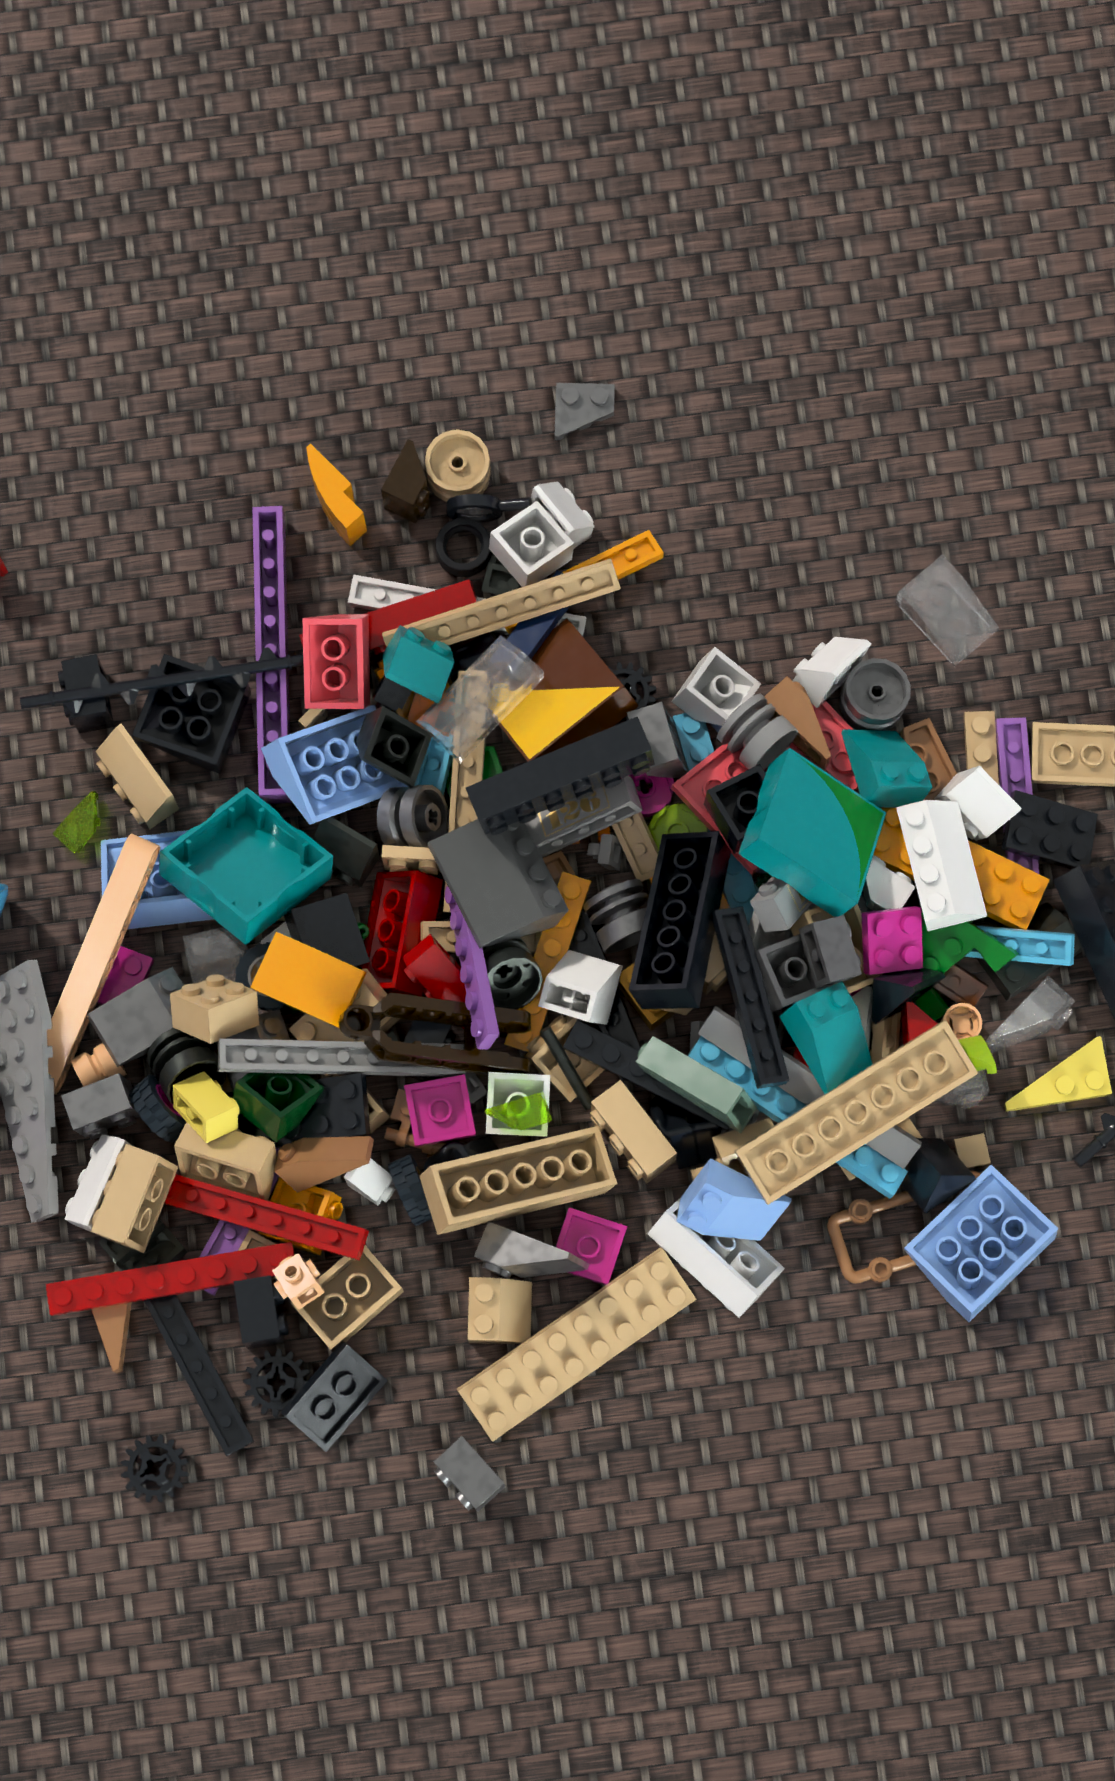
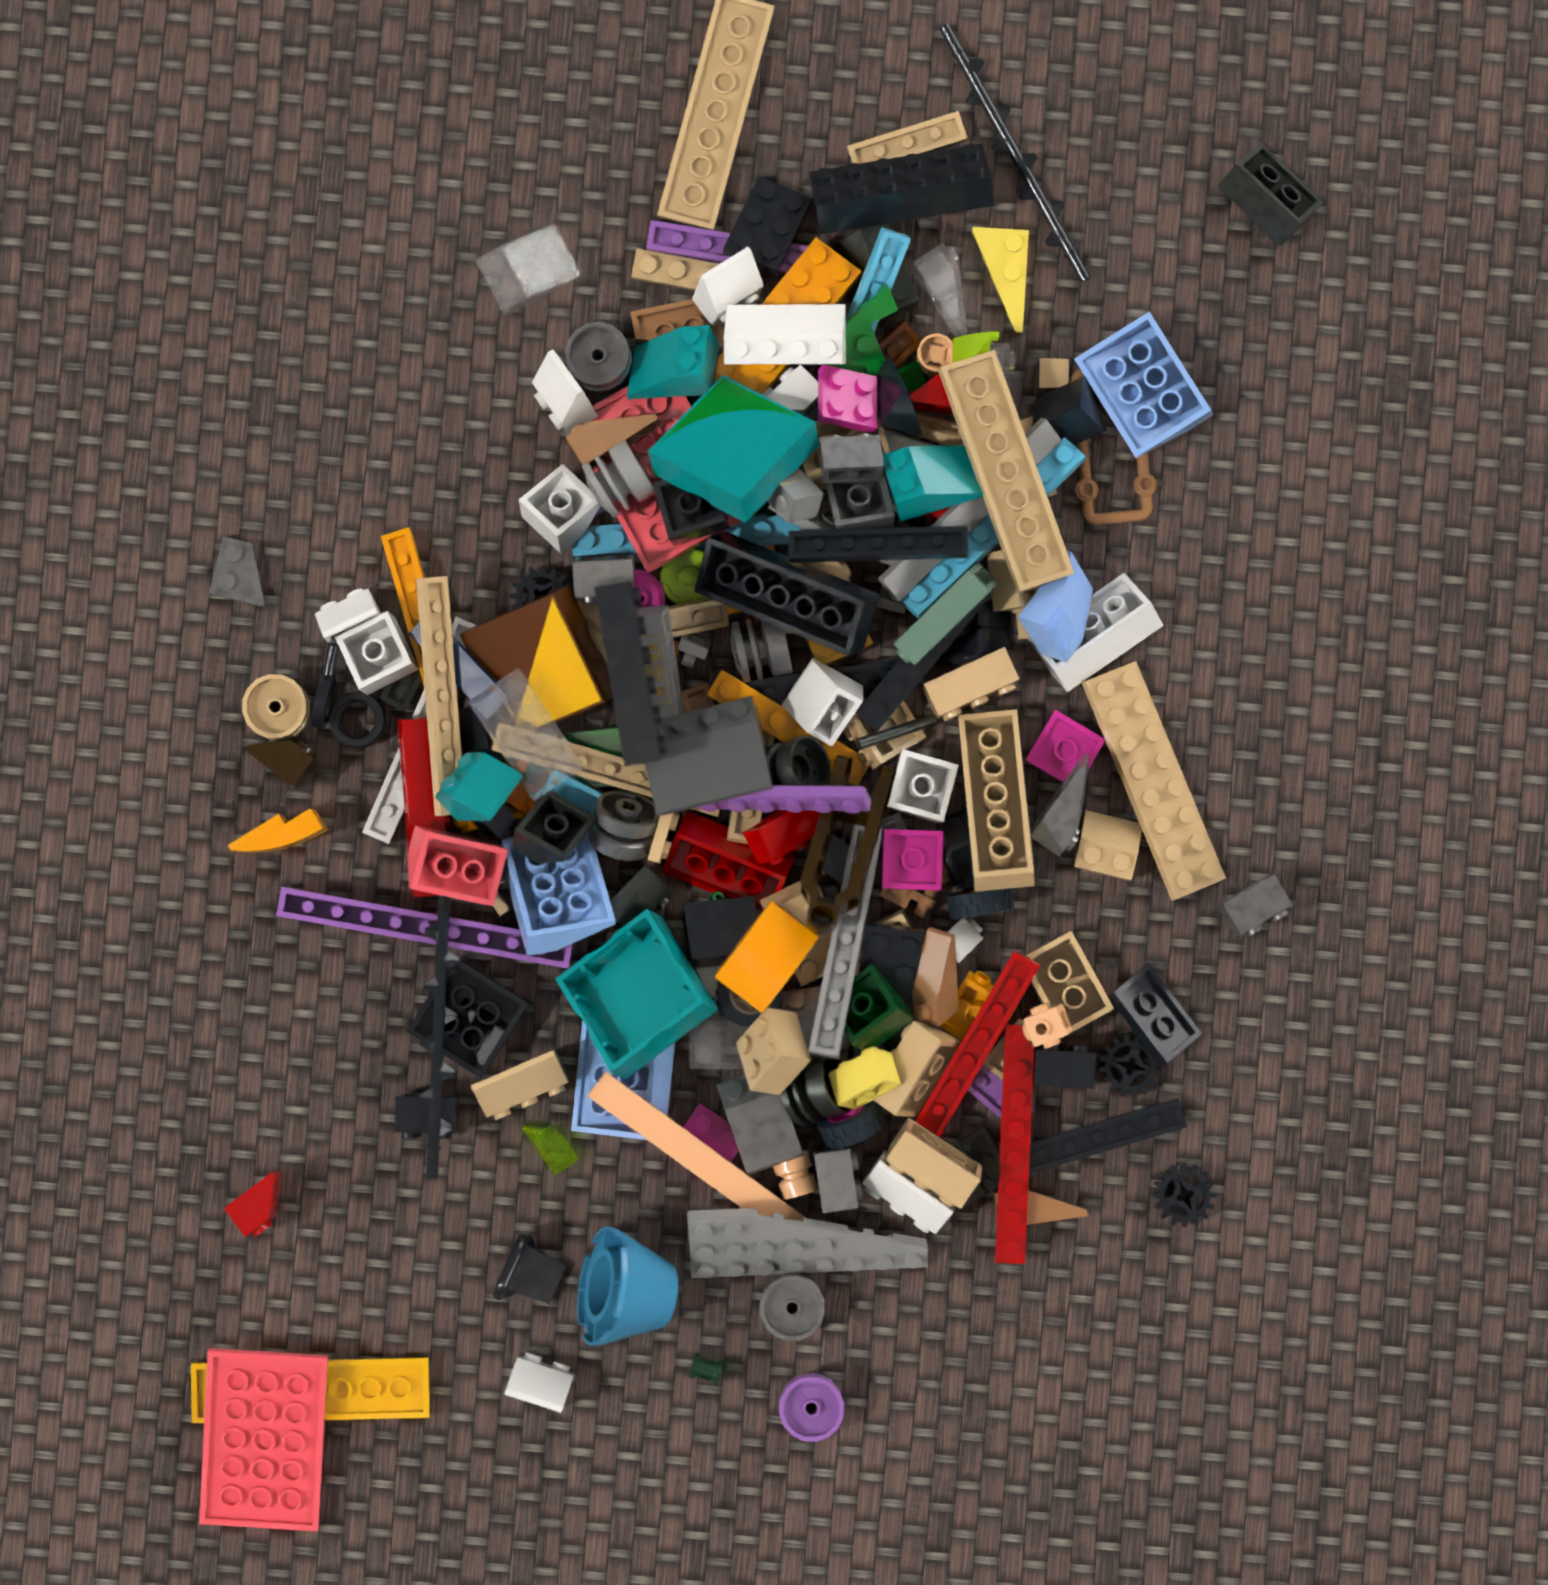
camera: 80 degrees left, 10 degrees up
clear neon green slope [485,1092,552,1131] -> none

